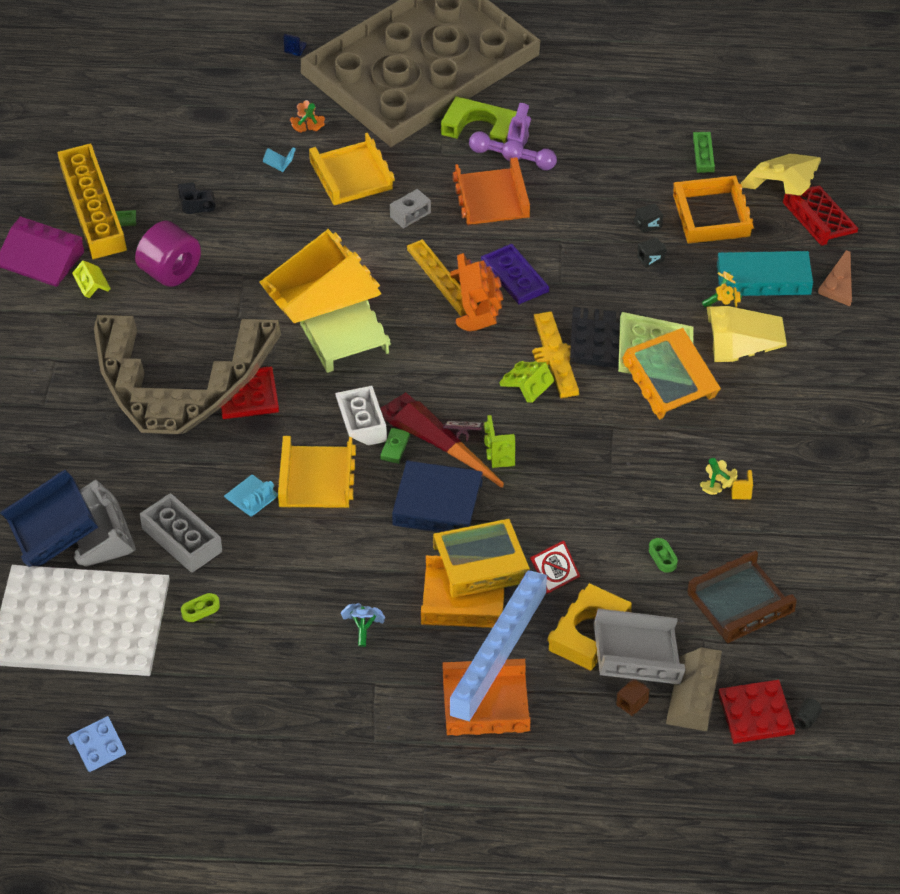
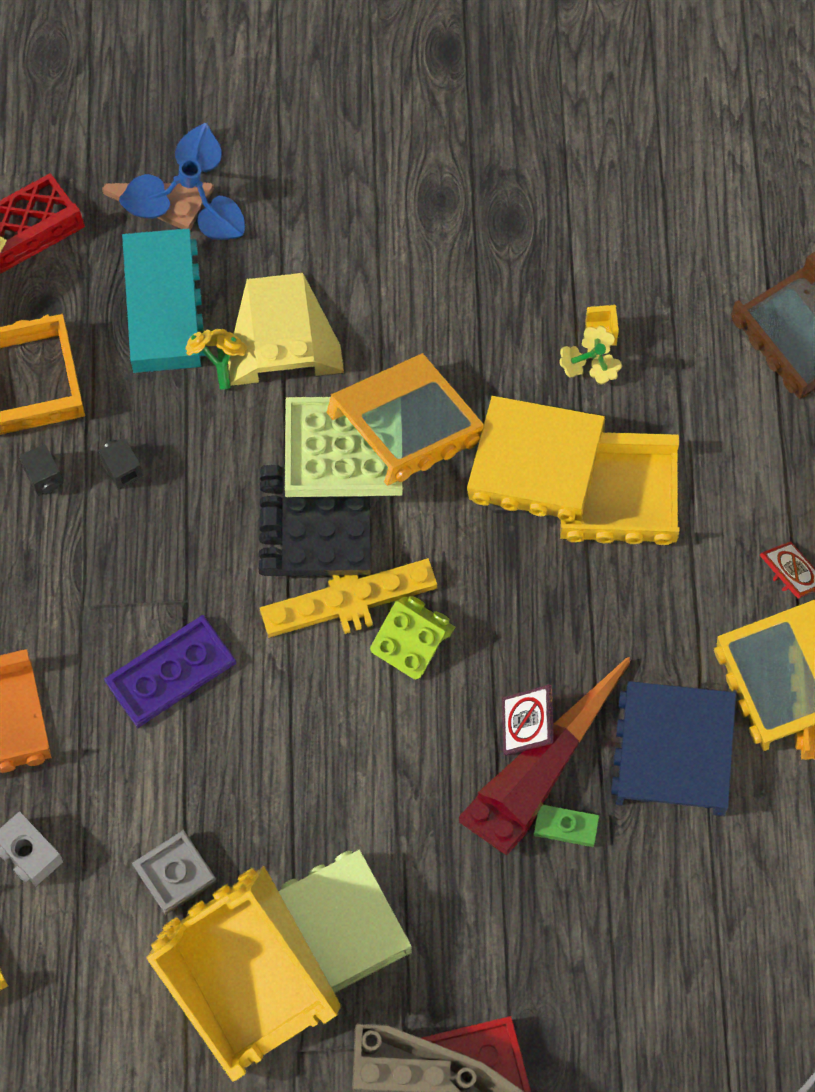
camera: 95 degrees left, 20 degrees up
medium azure hinge [224,474,278,517] -> none
yellow panel [278,436,356,508] -> none
white slope [335,386,387,445] -> none
yellow tile [407,239,467,316] -> none
orange piece [450,253,503,331] -> none
lime bracket [484,415,515,468] -> none
bright green plate [649,538,678,573] -> none
none -> blue plant [119,123,245,240]
none -> light grey plate [132,830,217,915]
none -> yellow panel [467,396,605,522]
none -> yellow panel [560,432,679,545]

